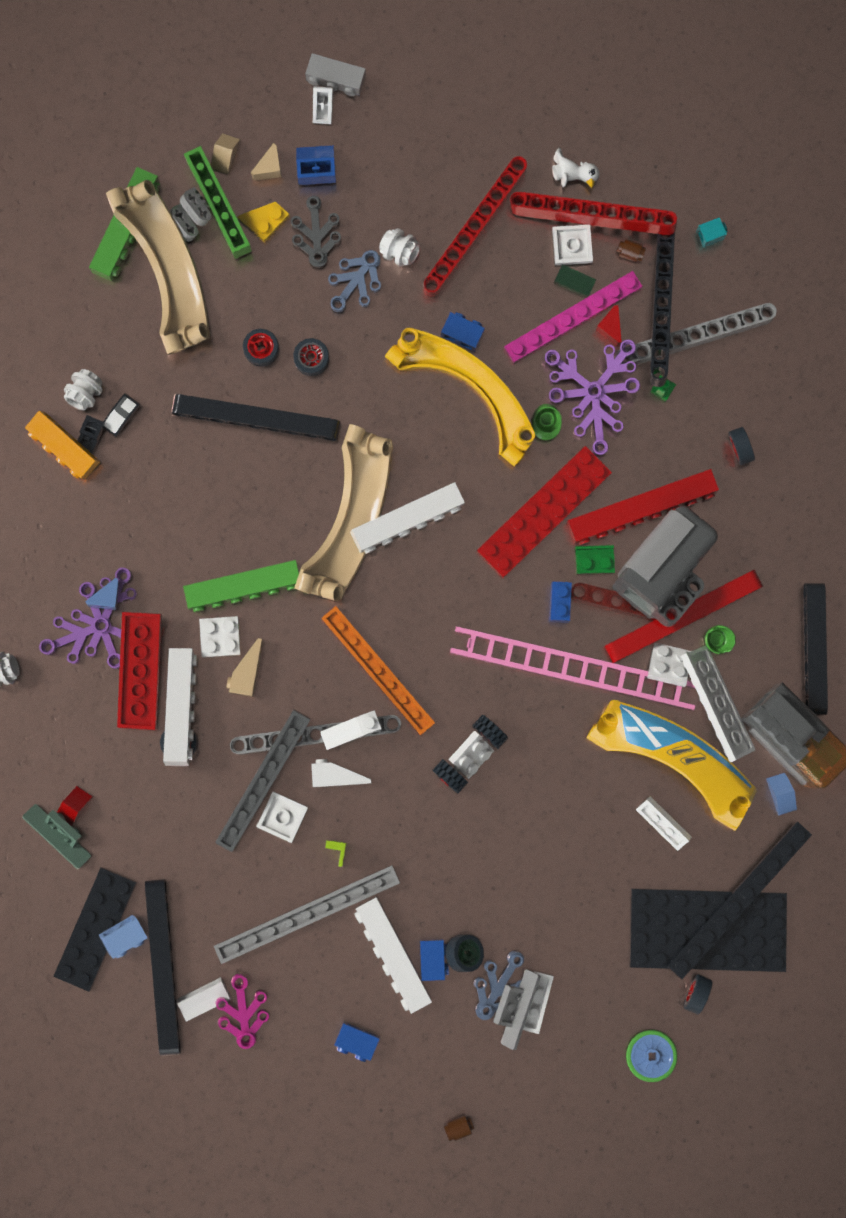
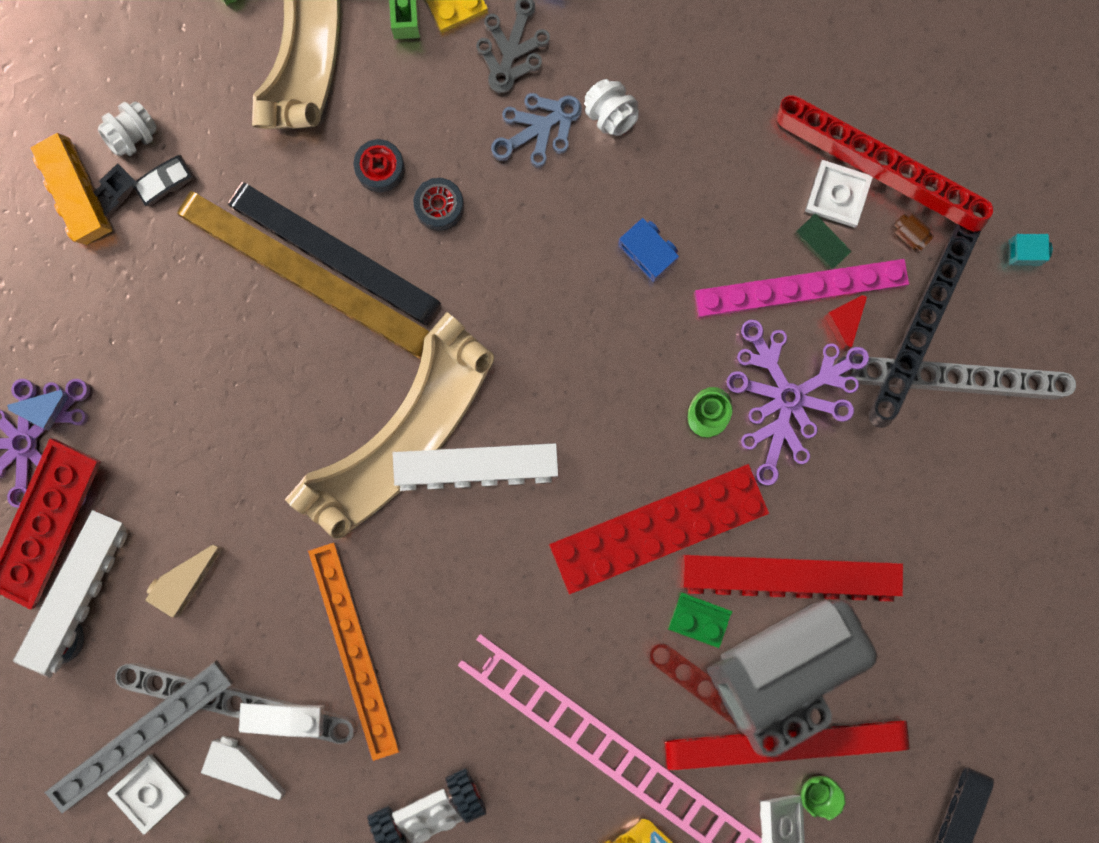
camera: 25 degrees right, 0 degrees up
bright green brick [183,560,299,612] -> none
white plate [199,616,241,658] -> none
yellow panel [385,328,535,467] -> none
red beam [424,156,527,297] -> none
blue brick [549,581,572,623] -> none
white animal [552,148,600,188] -> none
white plate [647,642,691,687] -> none
green tile [650,375,677,402] -> none
black wheel [728,427,755,465] -> none
none -> pearl gold beam [176,191,430,359]

